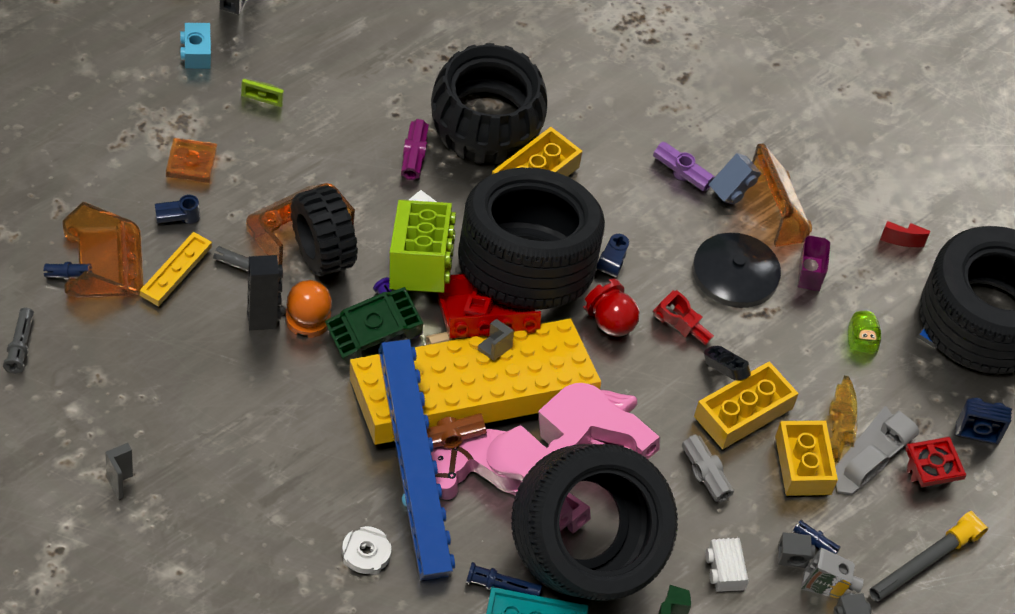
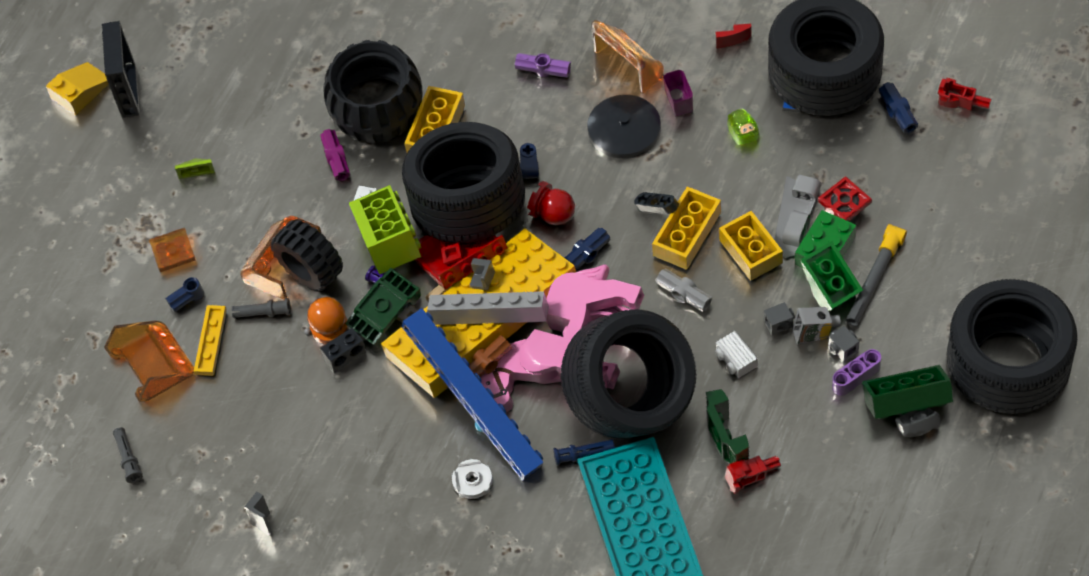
camera: 10 degrees left, 5 degrees up
dark blue pin [43,262,93,280] -> none
medium azure brick [180,23,211,69] -> none
black brick [247,255,283,331] -> none
red piece [652,290,714,345] -> none
sand blue brick [709,153,762,205] -> none
dark blue pin [792,520,841,554] -> none
clear yellow slope [829,375,858,463] -> none
dark blue brick [955,398,1012,444] -> none
none -> black brick [320,328,366,373]
none -> light grey brick [427,291,549,325]
none -> dark blue piece [565,227,610,270]
none -> green brick [795,210,856,268]
none -> green slope [800,241,863,311]

